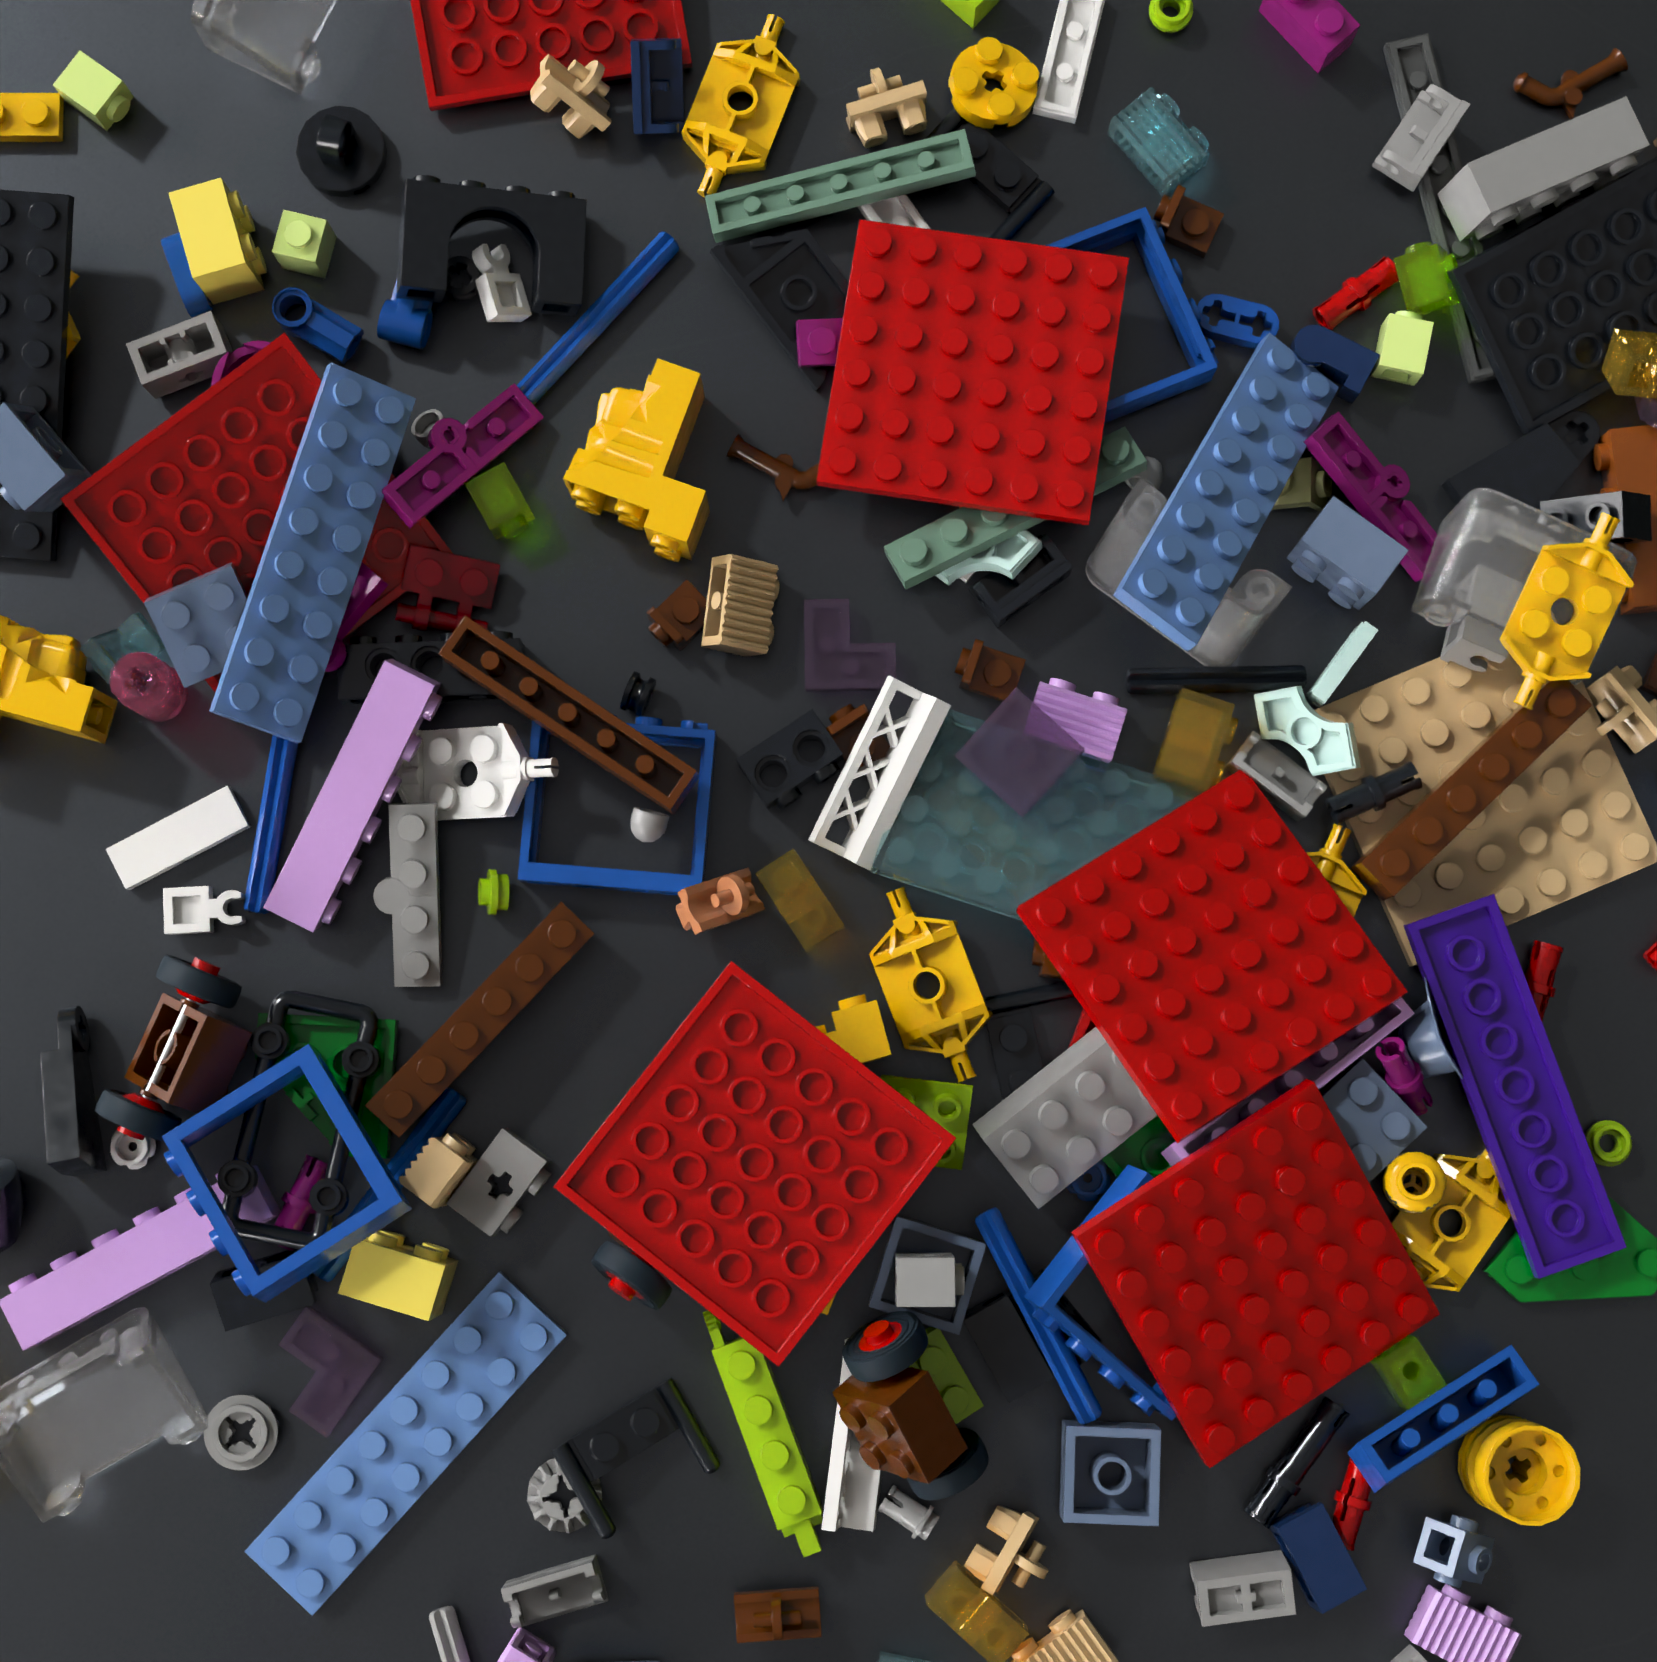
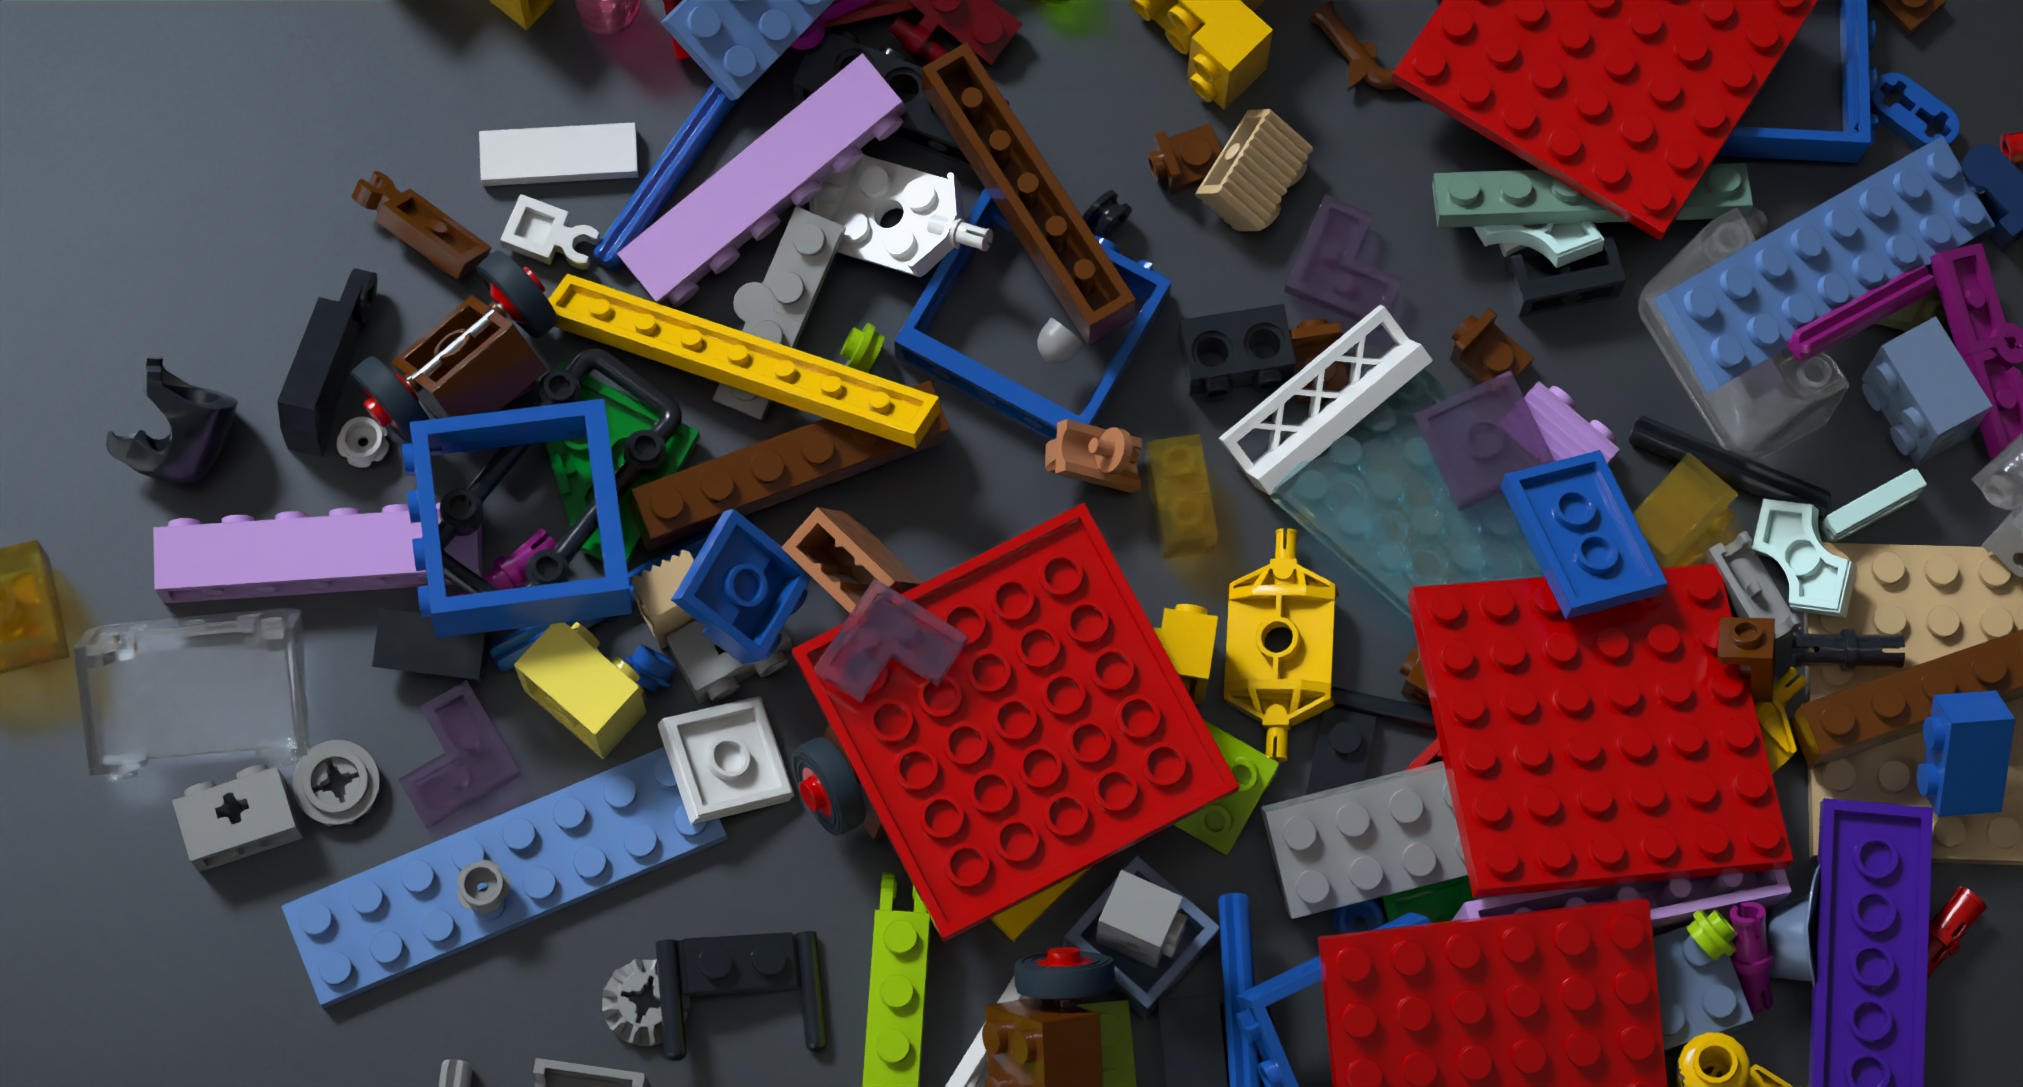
camera: 20 degrees right, 10 degrees down
none -> light grey brick [172,764,303,872]
none -> reddish brown plate [351,171,492,279]
none -> light grey plate [456,860,510,914]
none -> yellow plate [548,274,941,448]
none -> blue plate [625,644,677,691]
none -> white tile [657,696,794,825]
none -> blue plate [671,509,812,664]
none -> nougat brick [781,507,924,618]
none -> clear purple plate [814,578,968,702]
none -> blue plate [1500,450,1667,619]
none -> lime plate [1686,909,1738,961]
none -> reddish brown bracket [1717,617,1776,703]
none -> magenta axle [1786,265,1936,361]
none -> blue brick [1917,691,2015,817]

